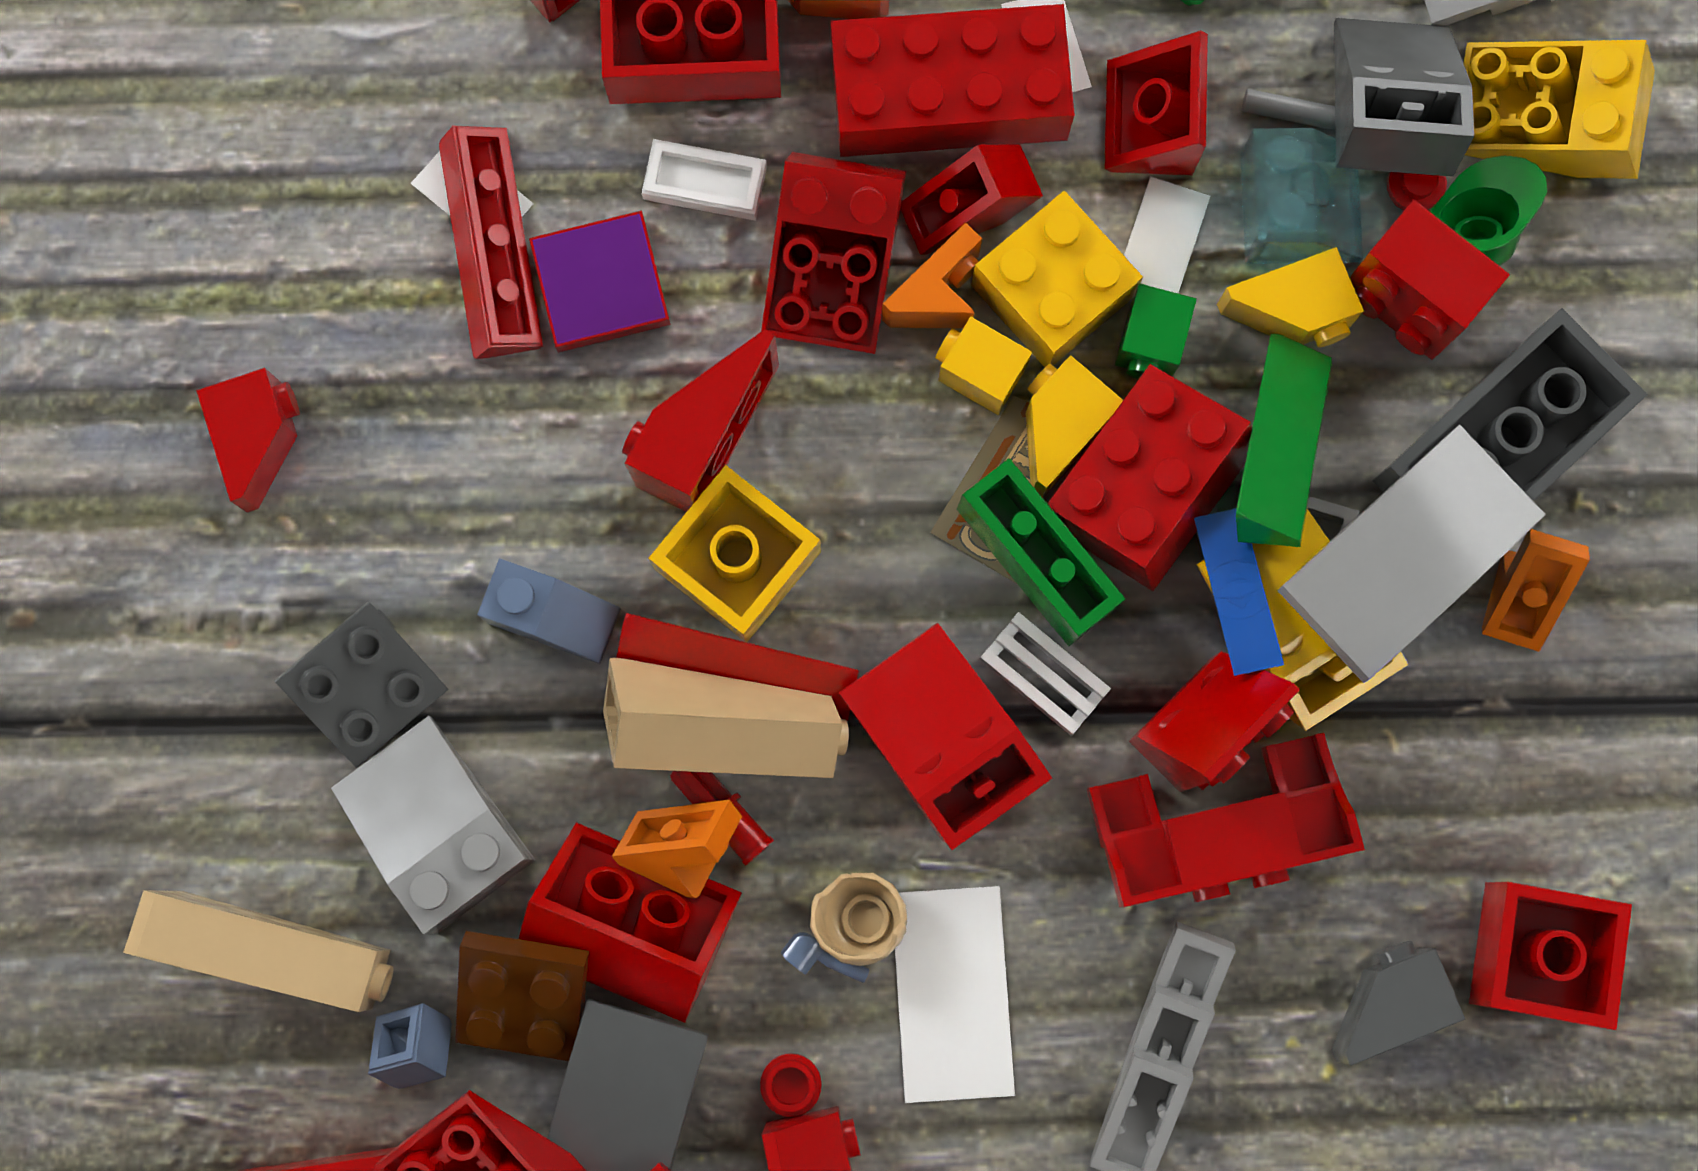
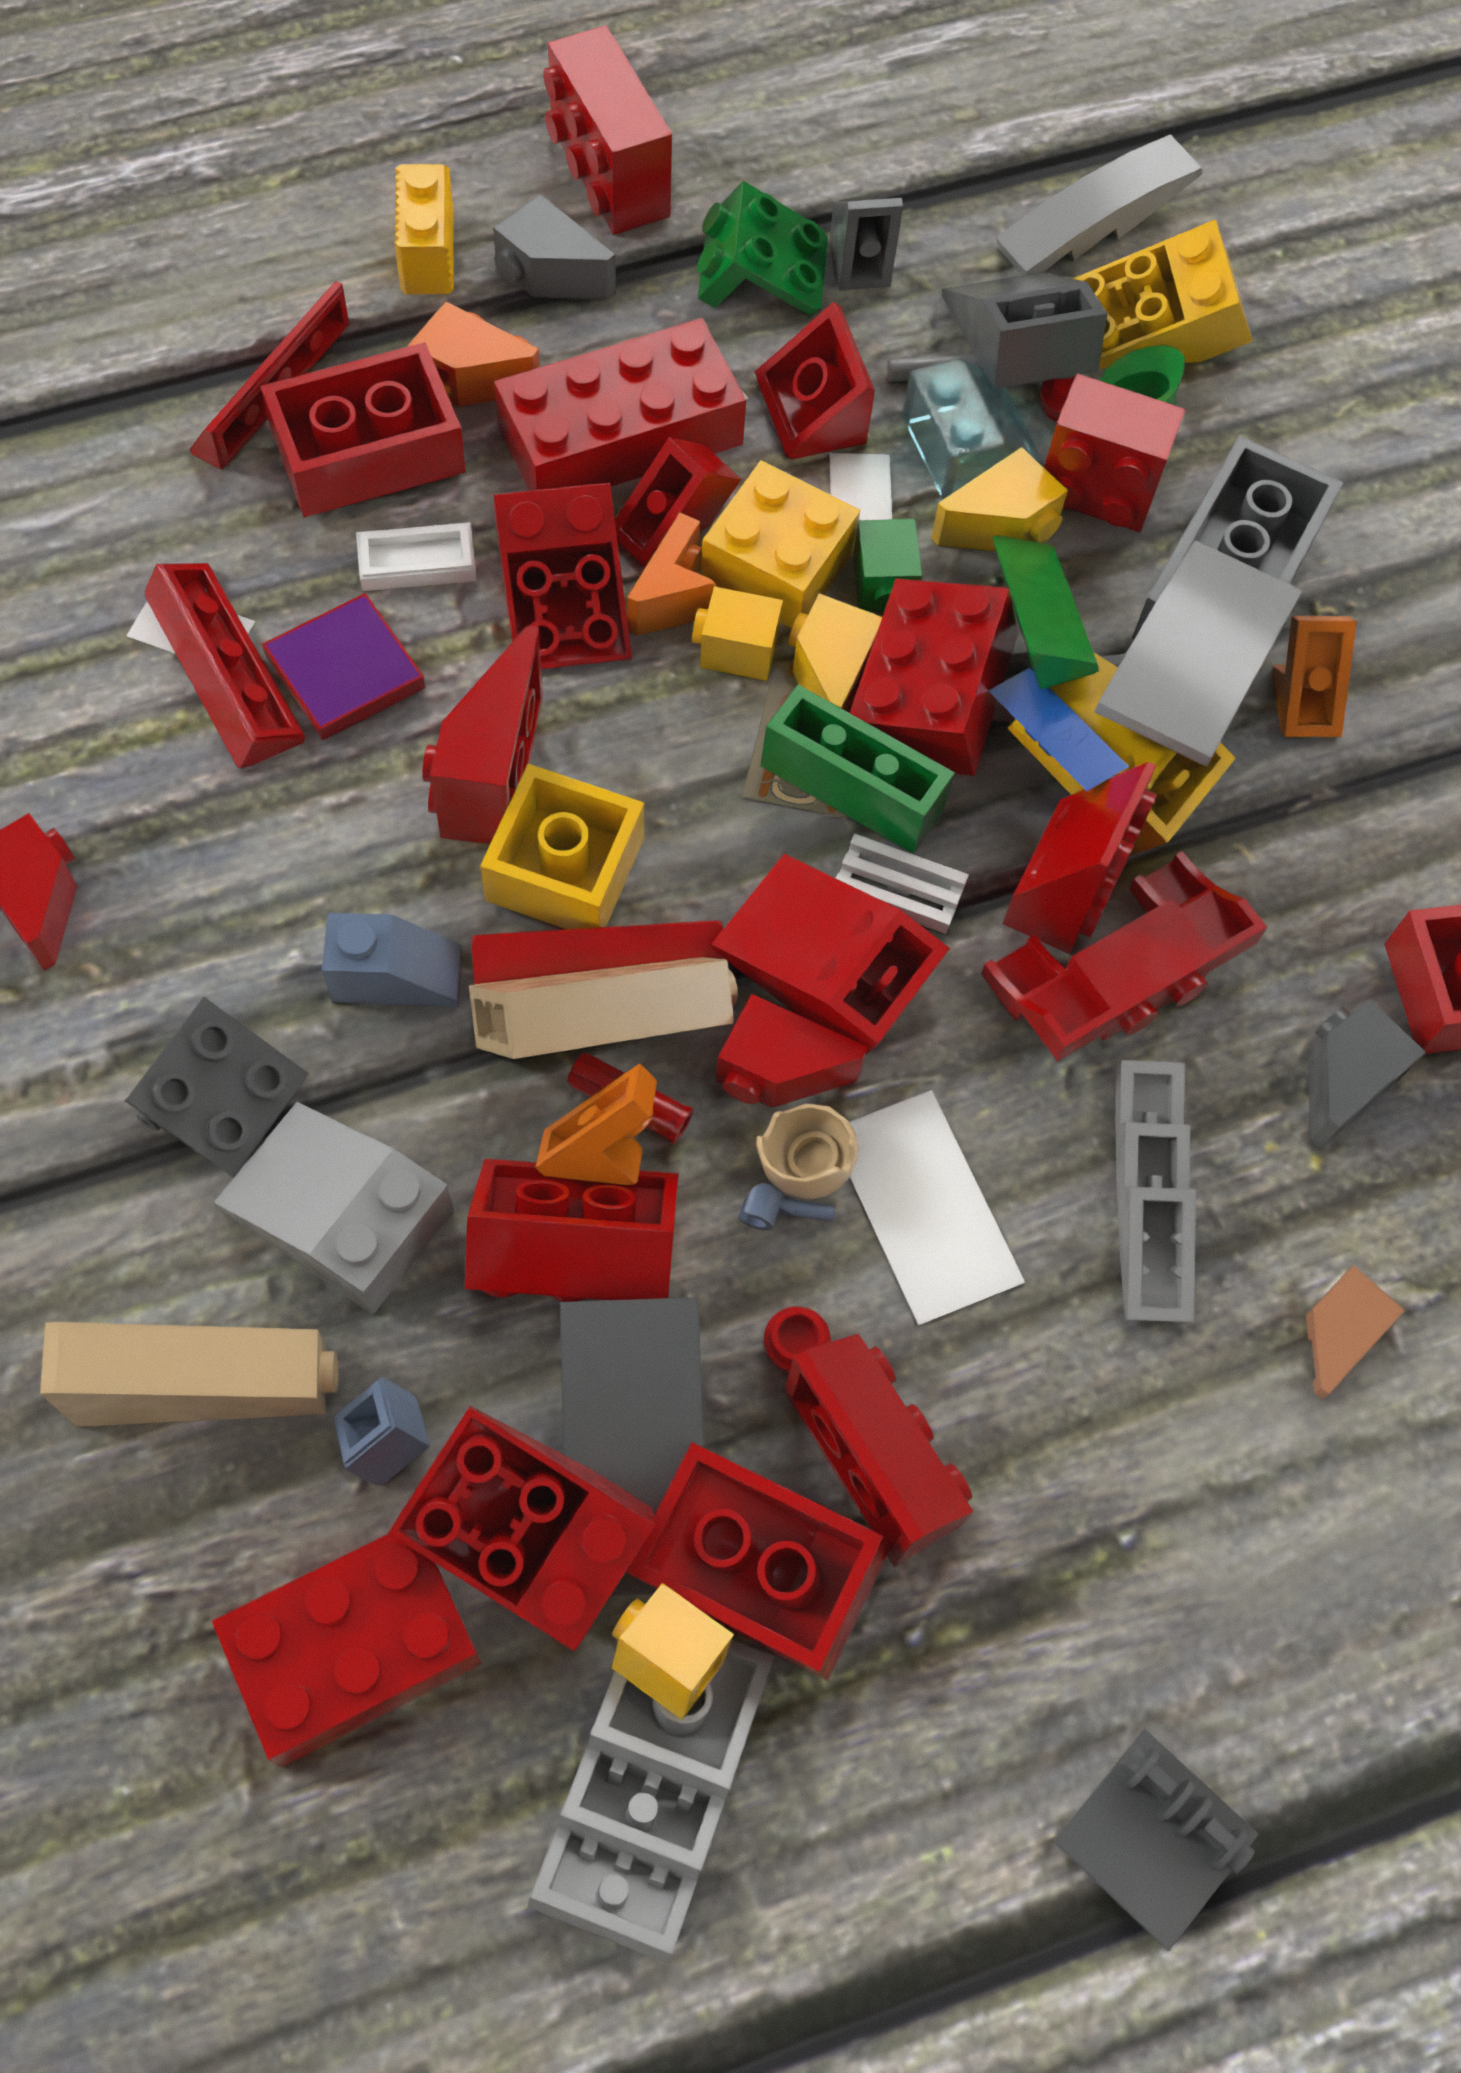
camera: 25 degrees left, 15 degrees down
reddish brown plate [455,931,589,1061] -> none
none -> red slope [715,994,868,1108]

